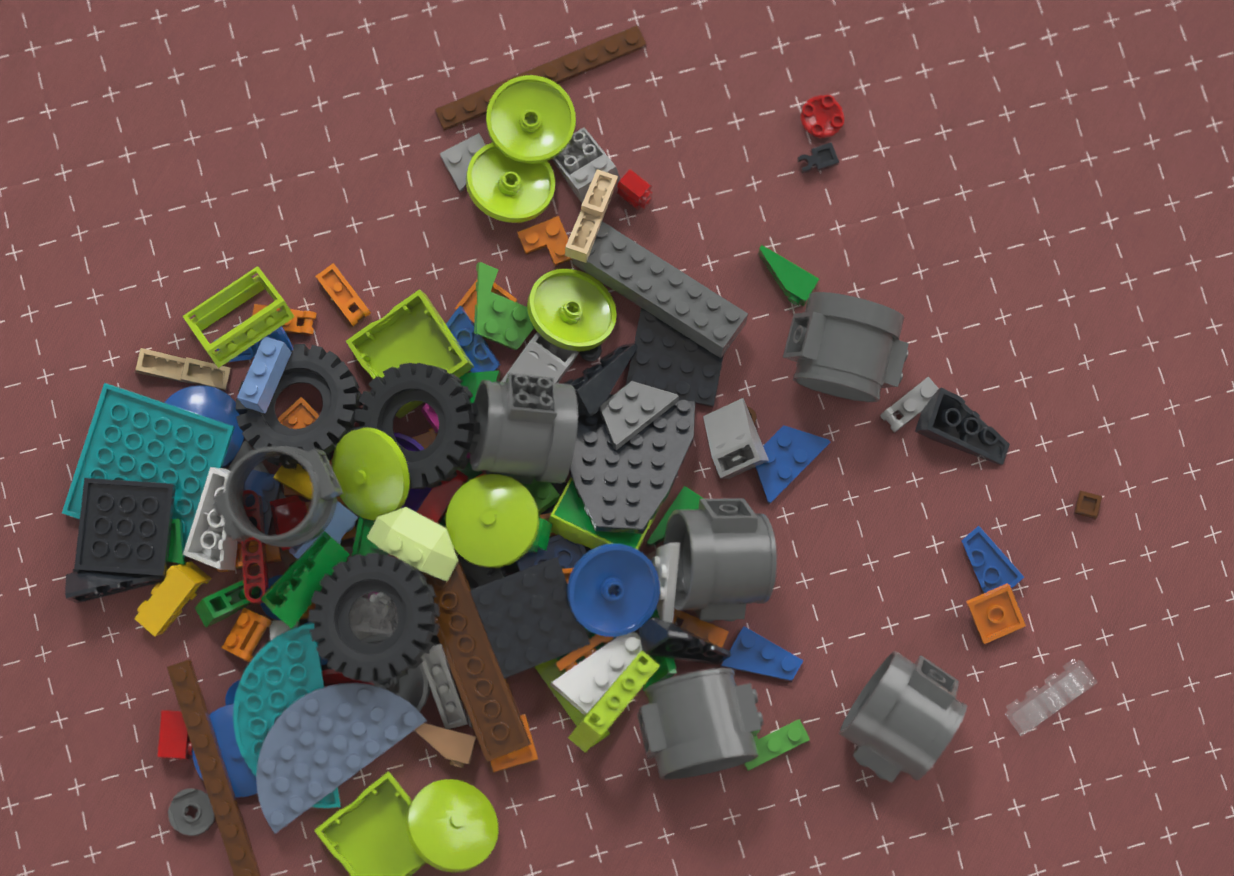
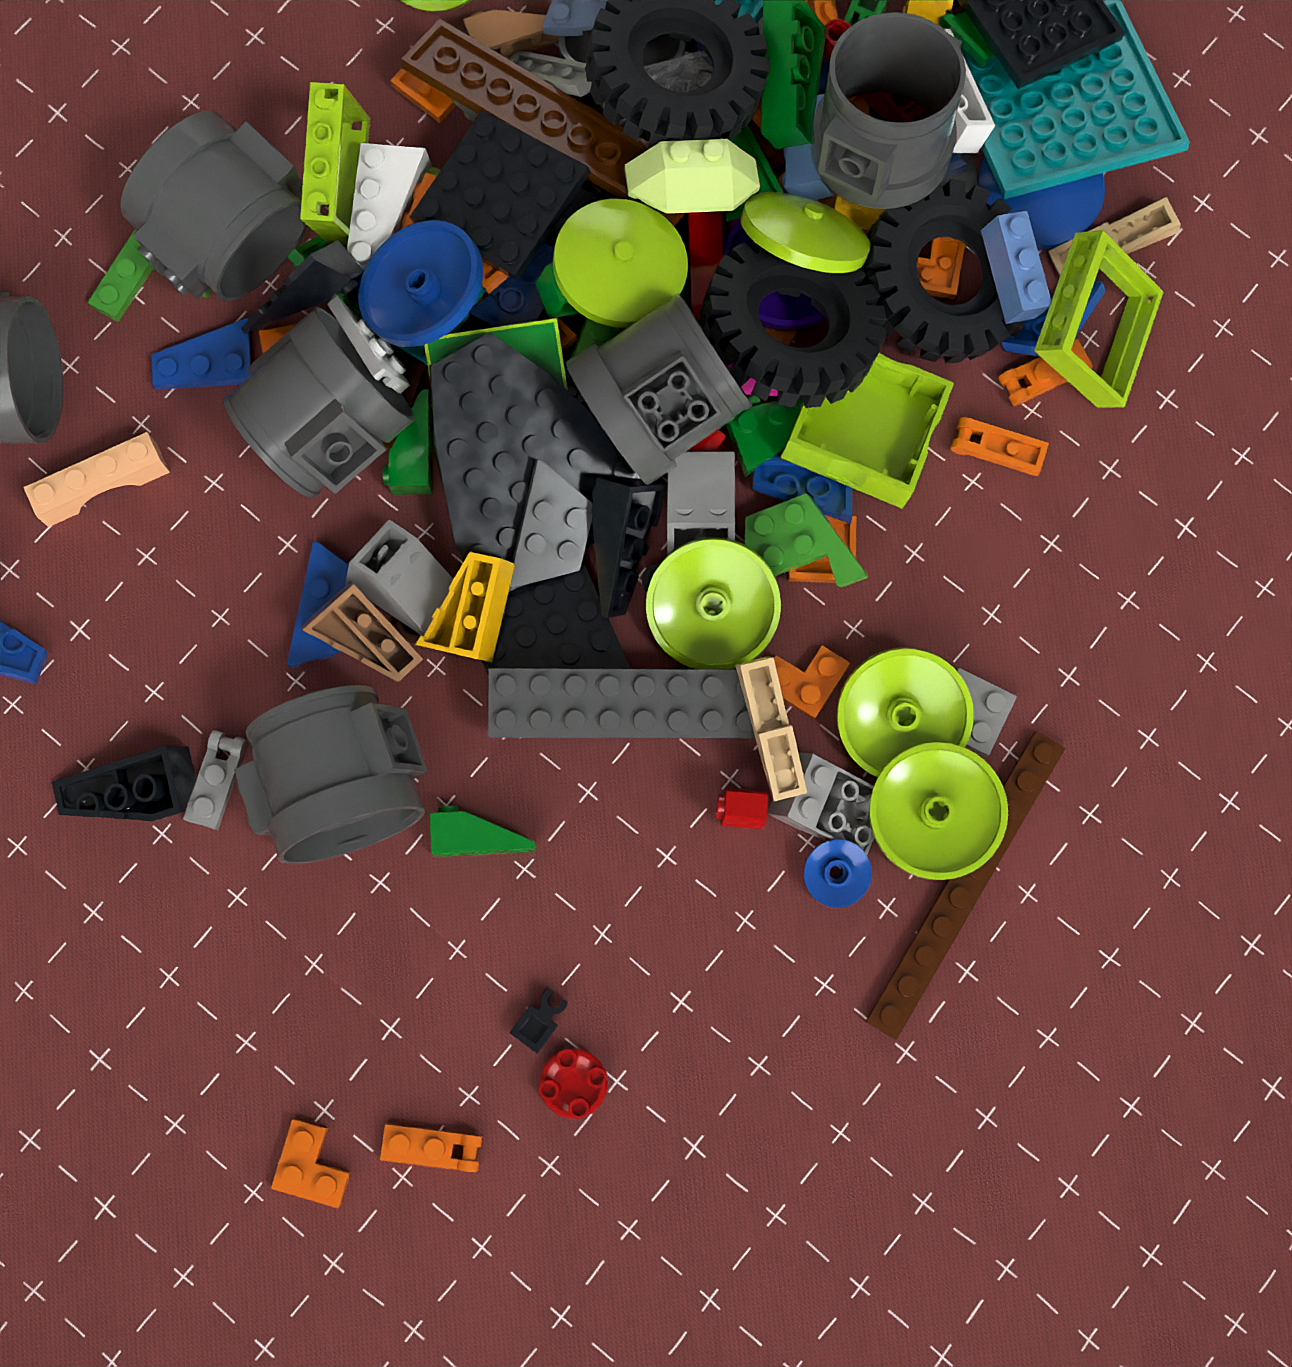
camera: 145 degrees right, 0 degrees up
none -> light nougat arch [23,432,170,527]
none -> orange plate [271,1118,351,1208]
none -> medium nougat wedge [300,581,423,682]
none -> orange plate [380,1124,483,1172]
none -> yellow wedge [415,552,515,662]
none -> blue dish [803,839,872,908]

